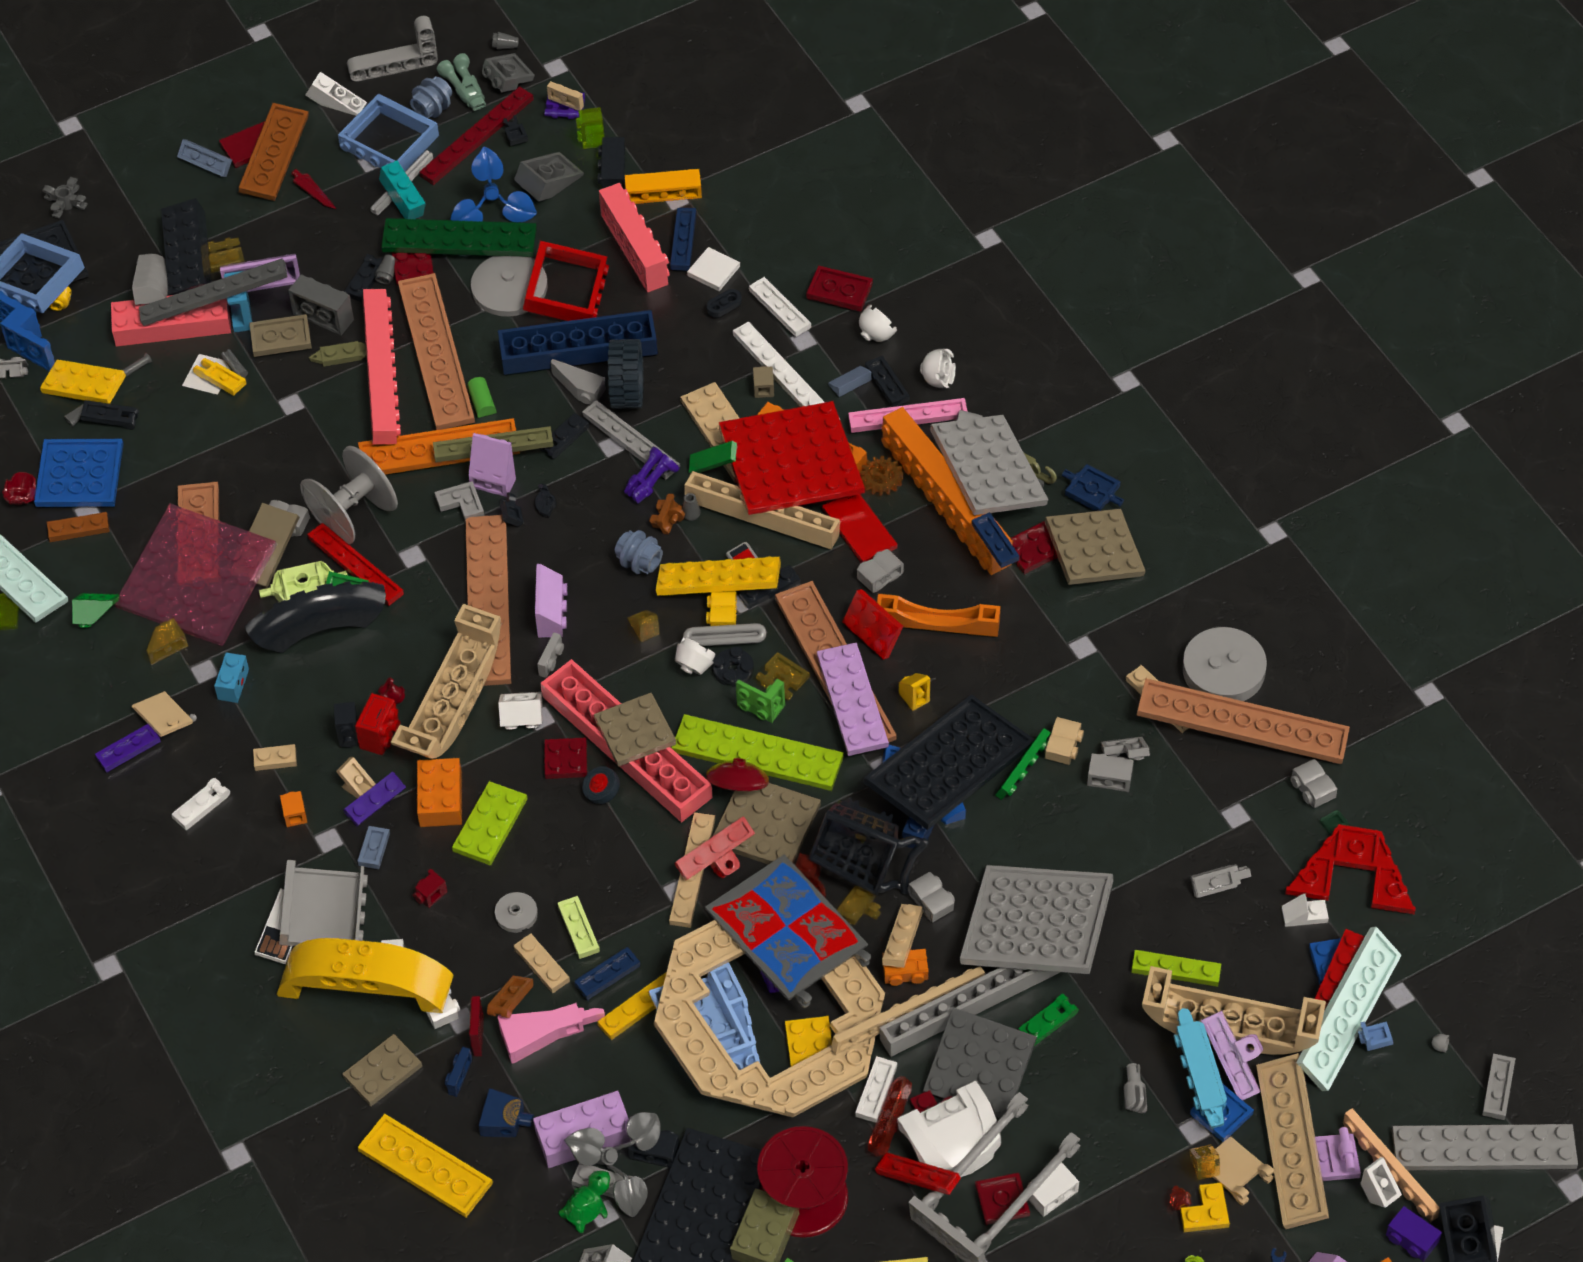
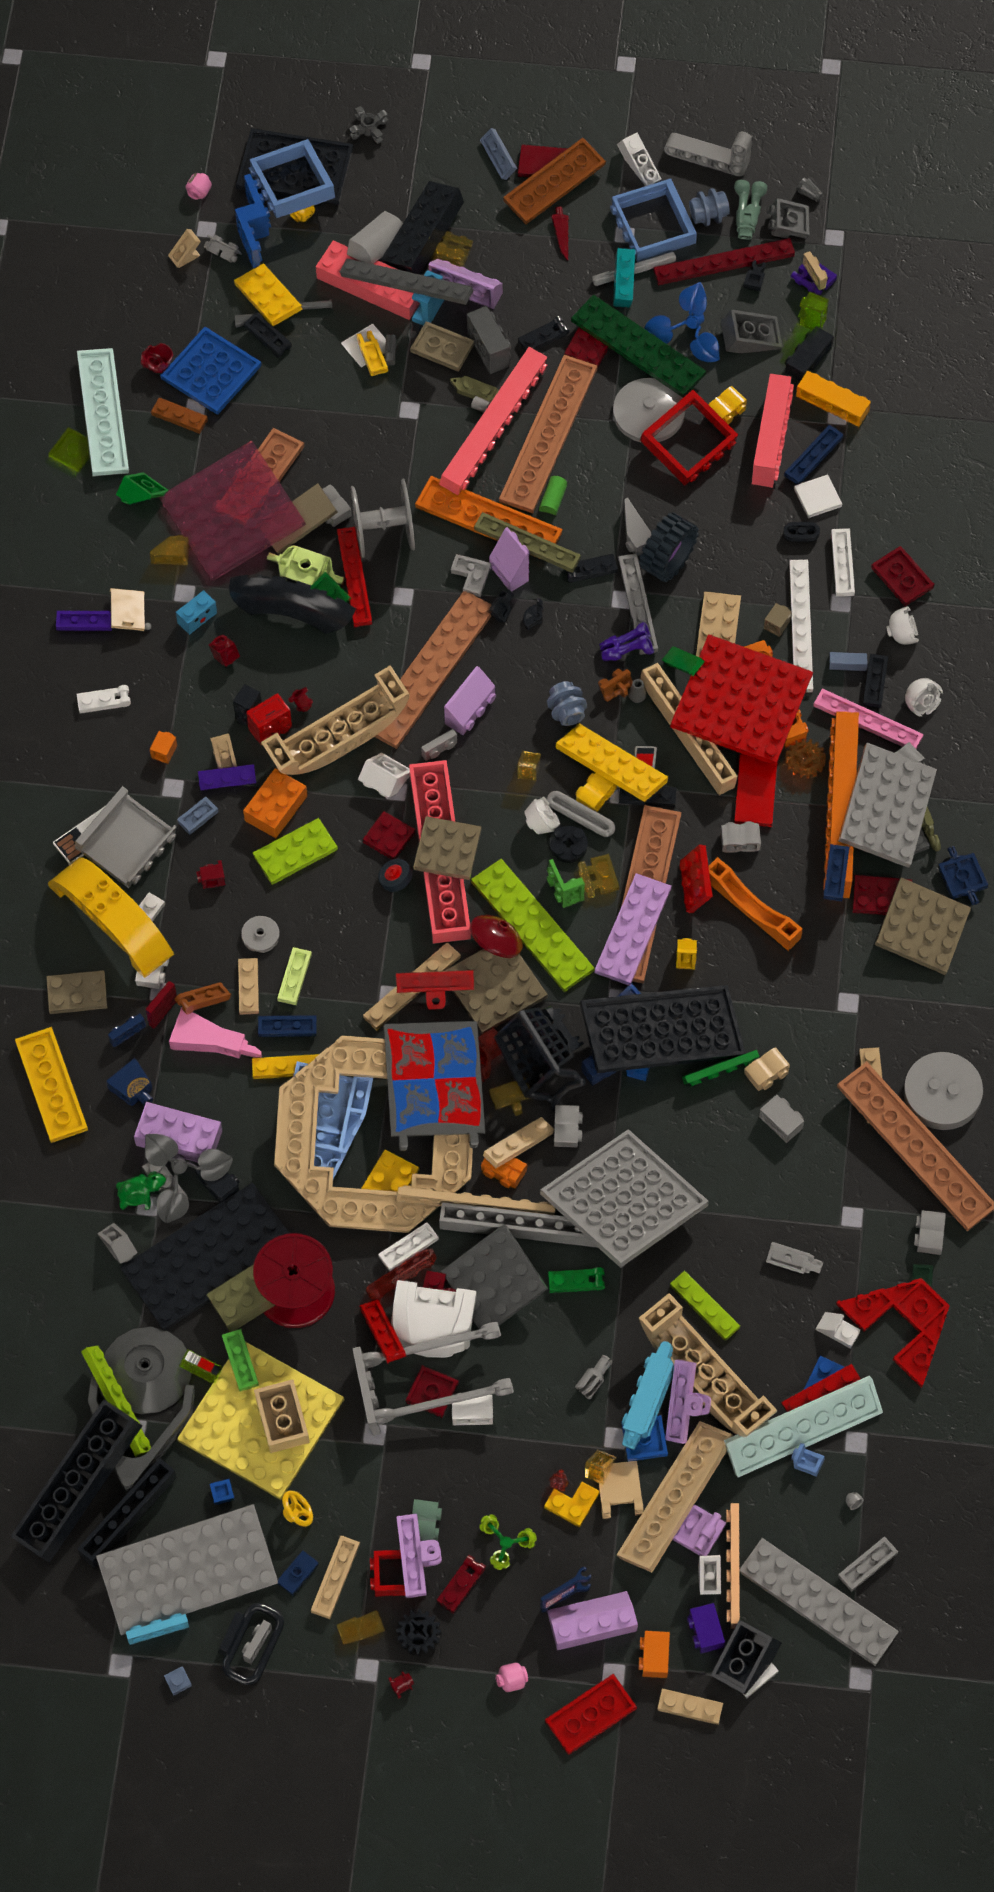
camera: 35 degrees right, 10 degrees up
tan plate [253,744,297,771] -> none
dark grey cone [375,255,395,285] -> none
dark blue brick [498,310,658,375] -> none
light grey plate [1101,737,1150,760] -> none
none -> dark red brick [208,635,240,667]
none -> light grey hinge [471,396,491,413]
none -> yellow brick [708,386,747,425]

